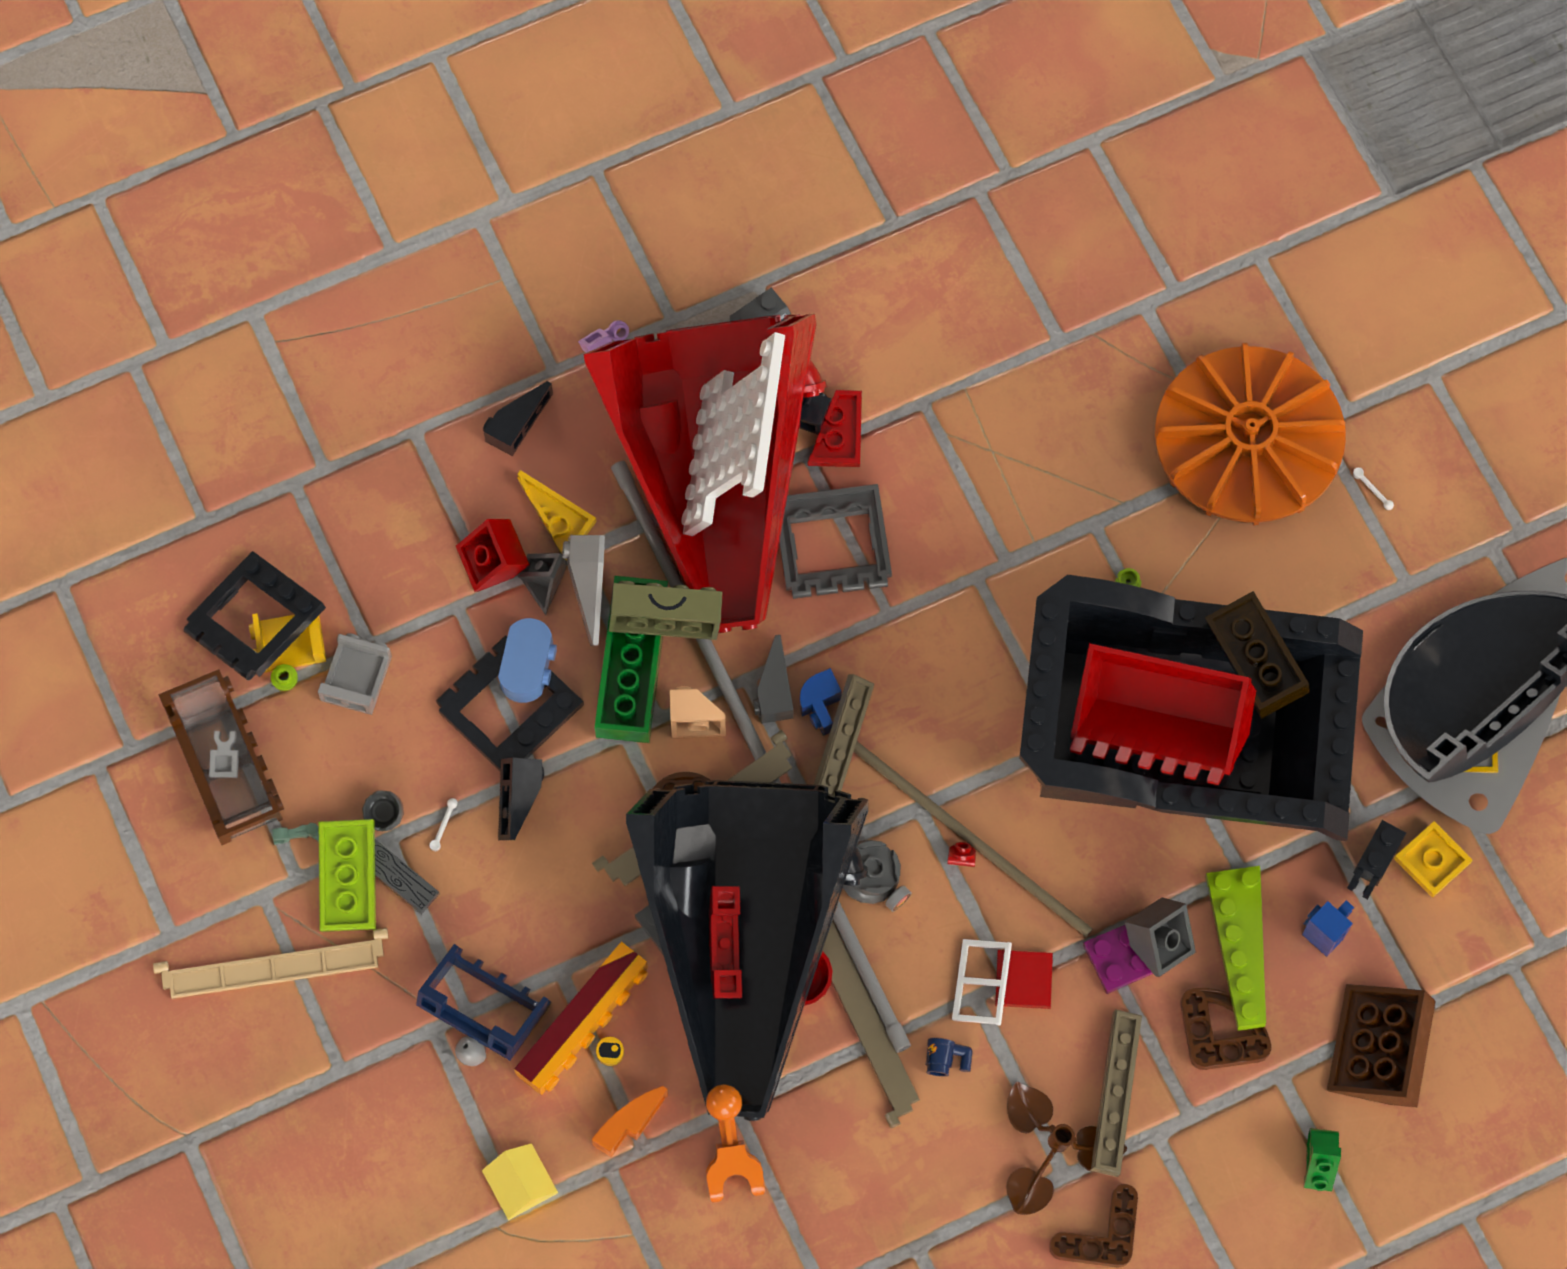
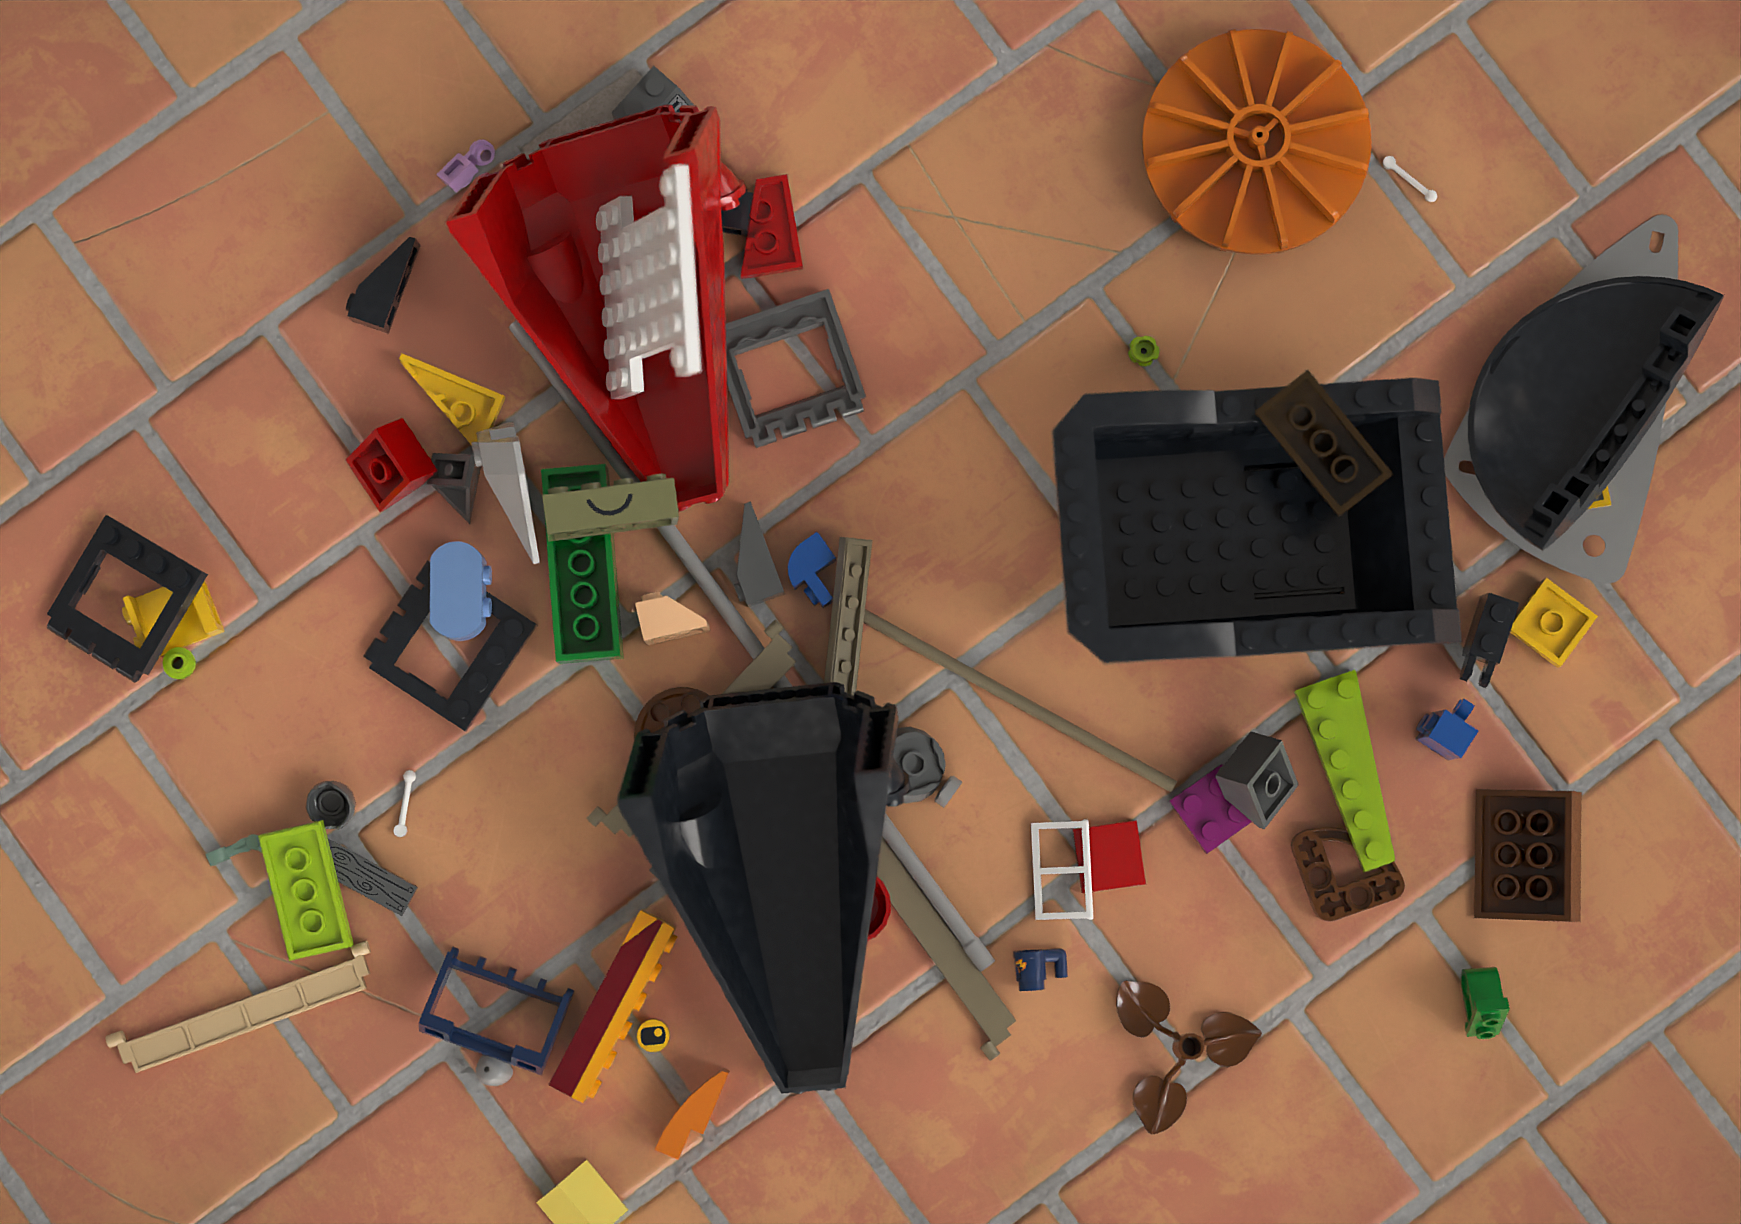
camera: 15 degrees left, 15 degrees up
clear windscreen [158,669,284,845] -> none
light grey plate [209,731,239,778] -> none
light grey panel [318,633,392,715] -> none
black slope [498,758,544,841] -> none
orange piece [706,1084,765,1203] -> none
red slope [709,886,742,999] -> none
red plate [947,842,976,867] -> none
reddish brown beam [1049,1184,1138,1268] -> none
red piece [1070,643,1256,785] -> none
dark tan tile [1091,1009,1142,1177] -> none

